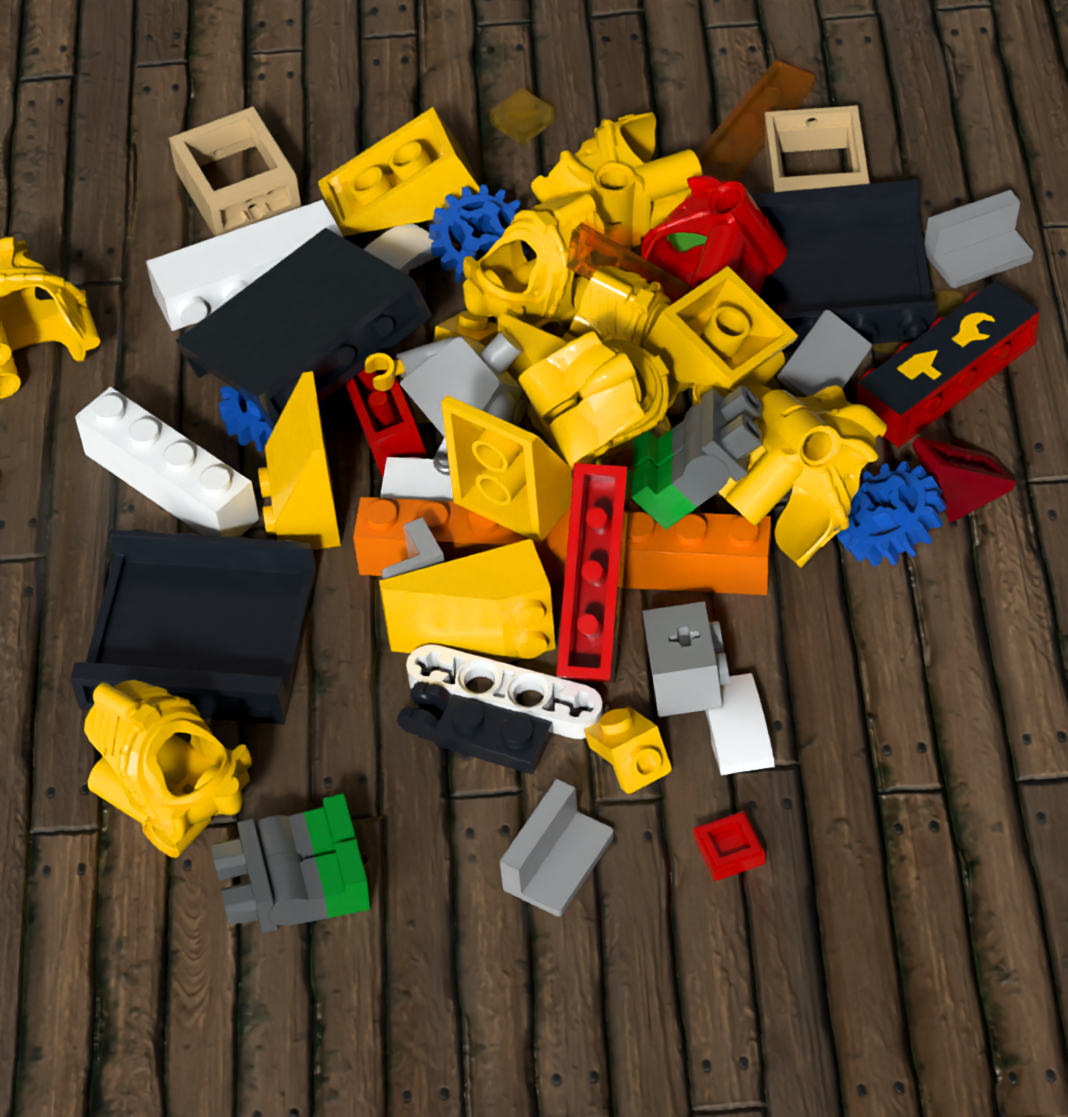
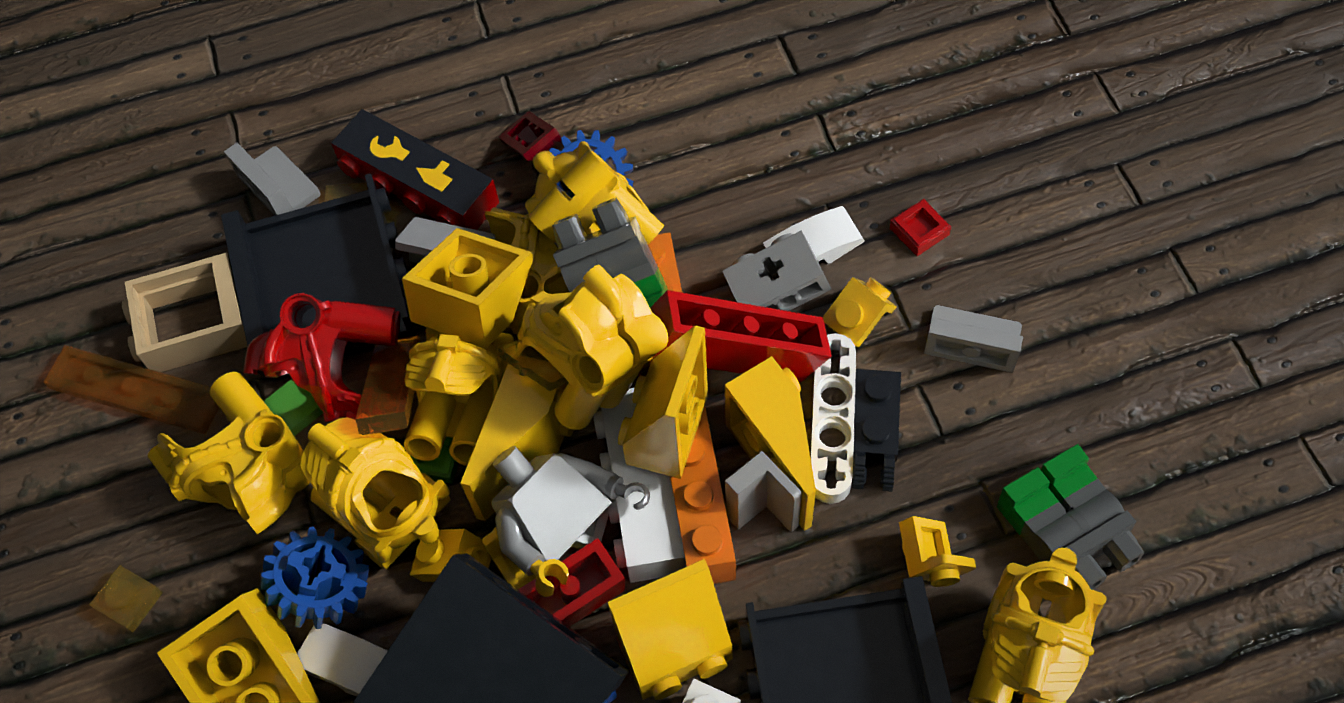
camera: 105 degrees left, 10 degrees up
none -> yellow bracket [899,516,976,587]

